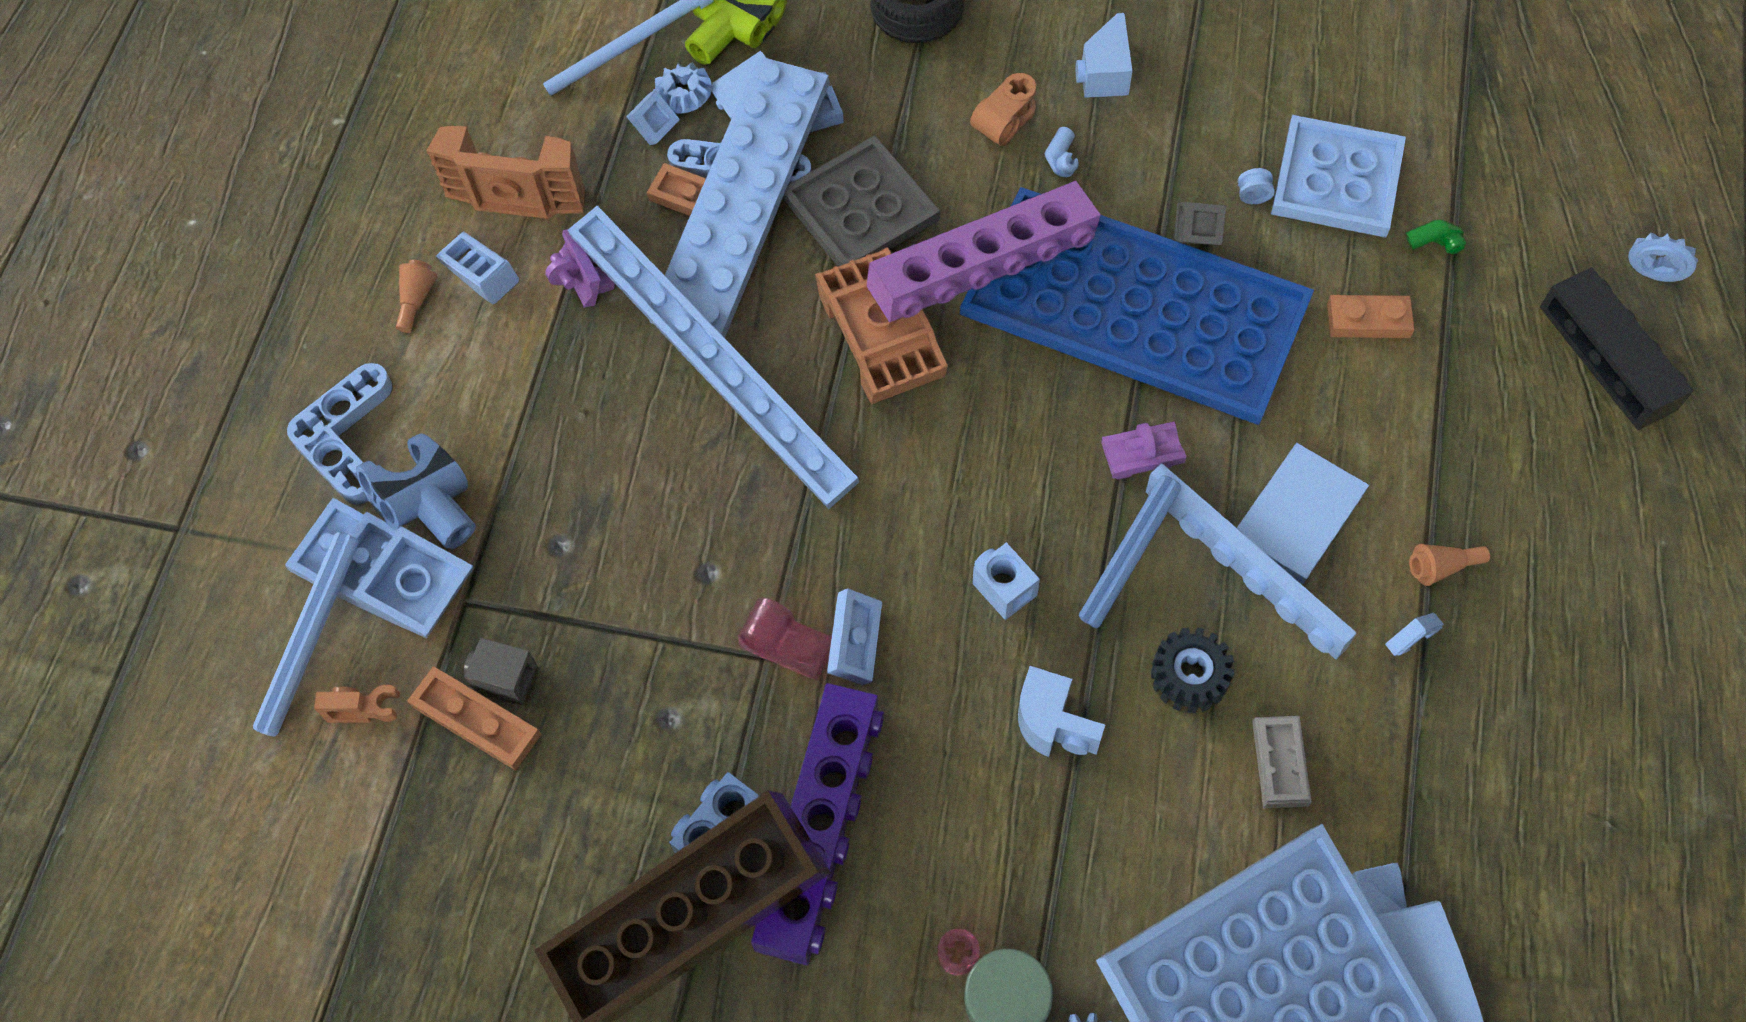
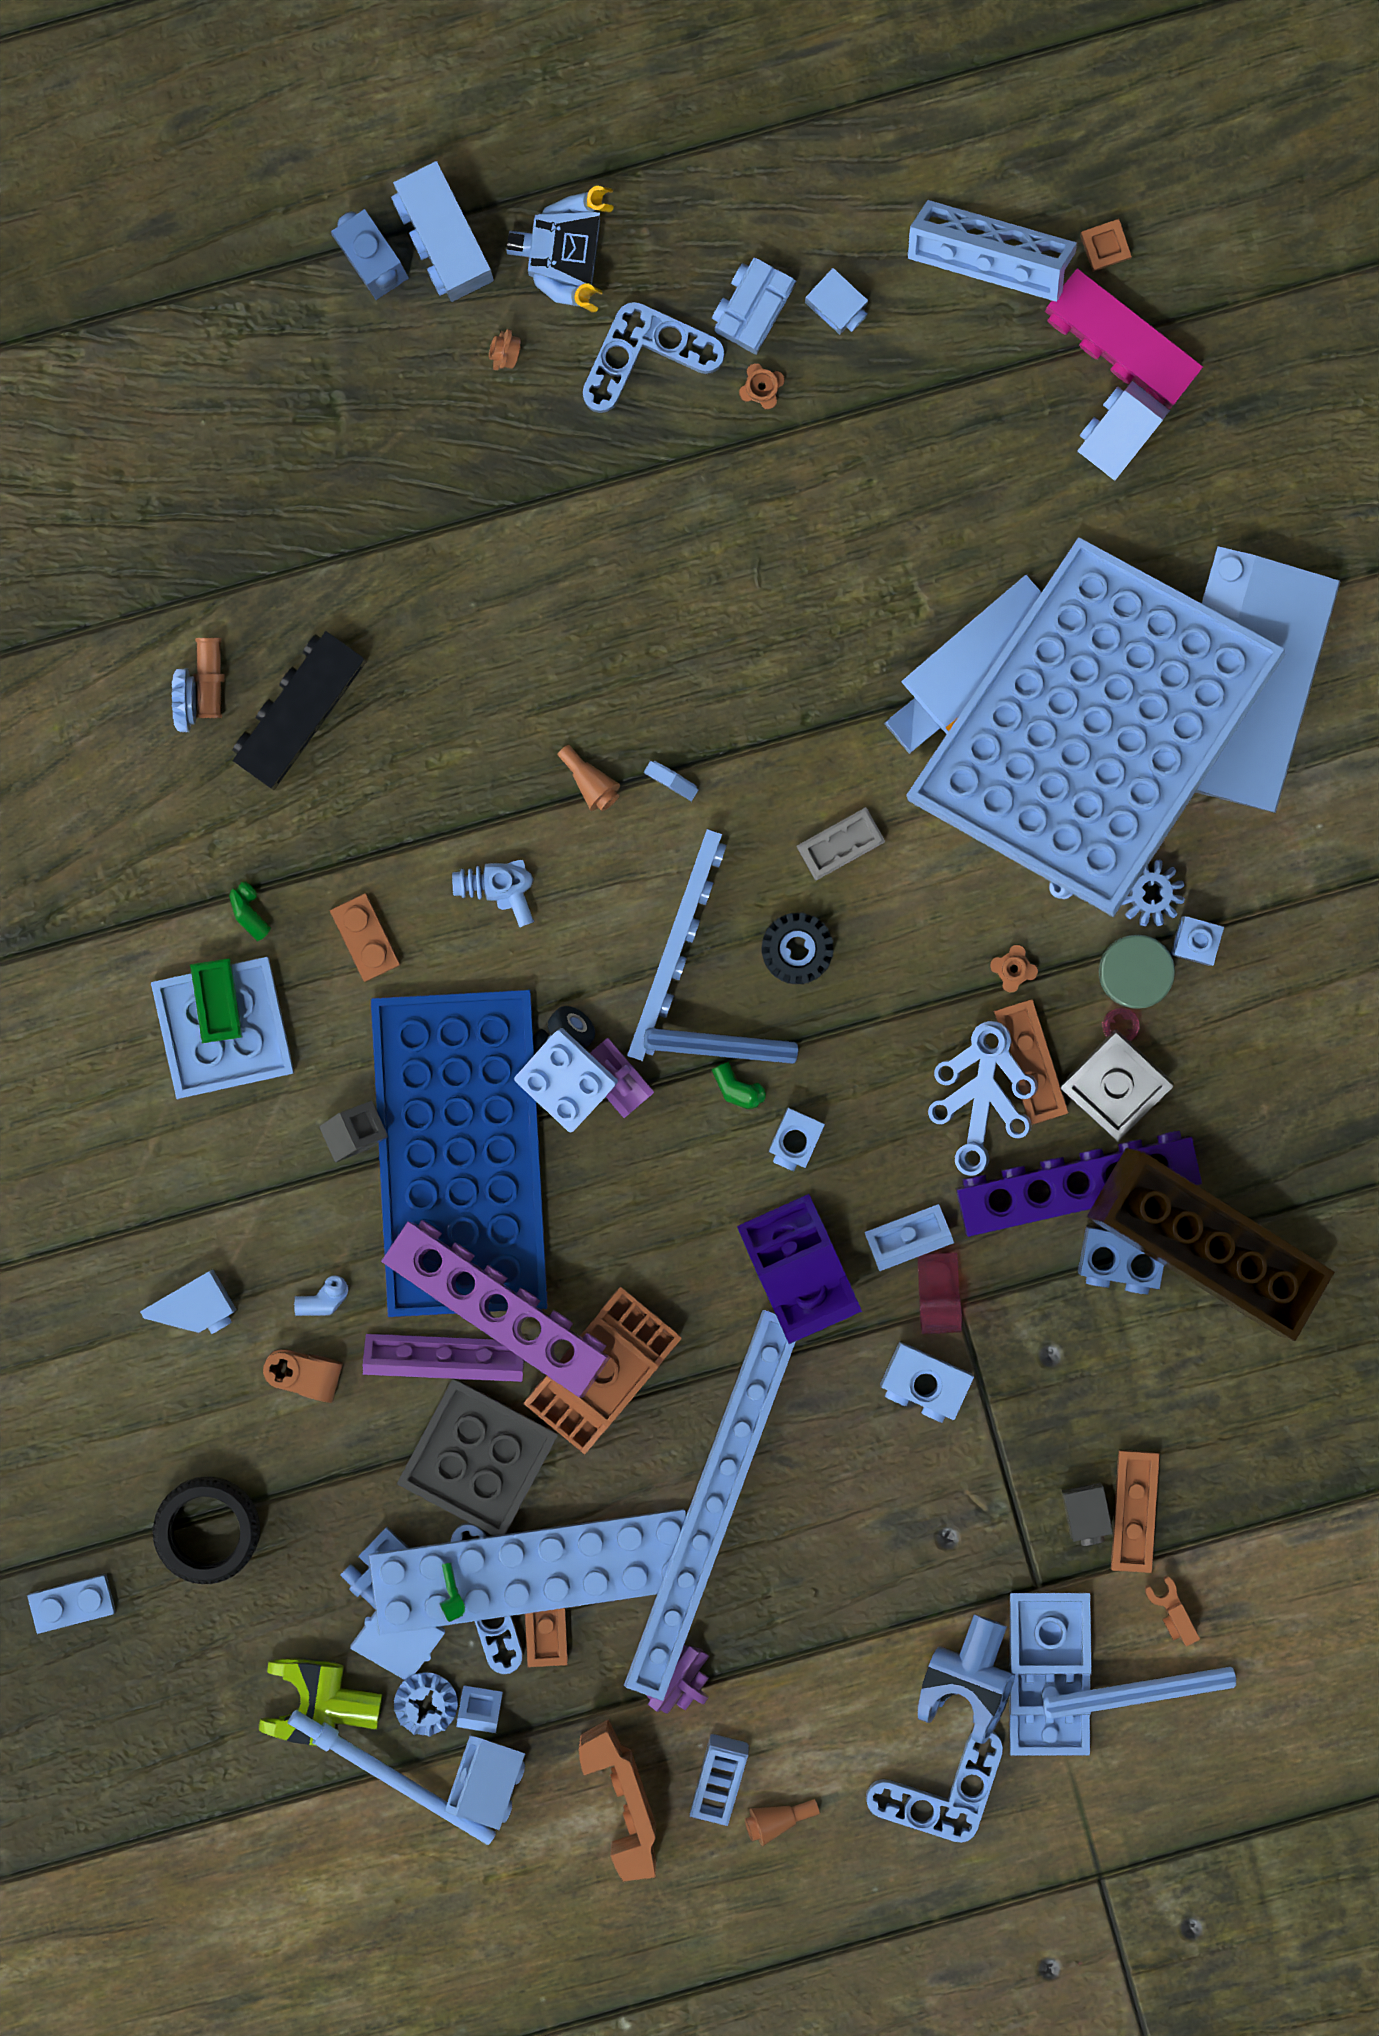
camera: 120 degrees left, 25 degrees up
light blue brick [1018,666,1105,757] -> none
light blue tile [1237,442,1369,584] -> none
light blue bush [1238,168,1275,204] -> none
none -> green tile [190,958,243,1043]
none -> nougat pin [193,638,225,718]
none -> medium lavender plate [363,1334,524,1382]
none -> green hand [439,1563,465,1622]
none -> light blue brick [444,1735,525,1830]
none -> light blue piece [452,860,534,928]
none -> light blue plate [514,1006,618,1132]
none -> green arm [711,1061,766,1109]
none -> dark purple bracket [737,1194,862,1344]
none -> light blue brick [880,1341,974,1423]
none -> light blue plant [928,1021,1038,1176]
none -> nougat plate [990,945,1038,992]
none -> nougat plate [994,999,1068,1125]
none -> plate [1060,1029,1174,1141]

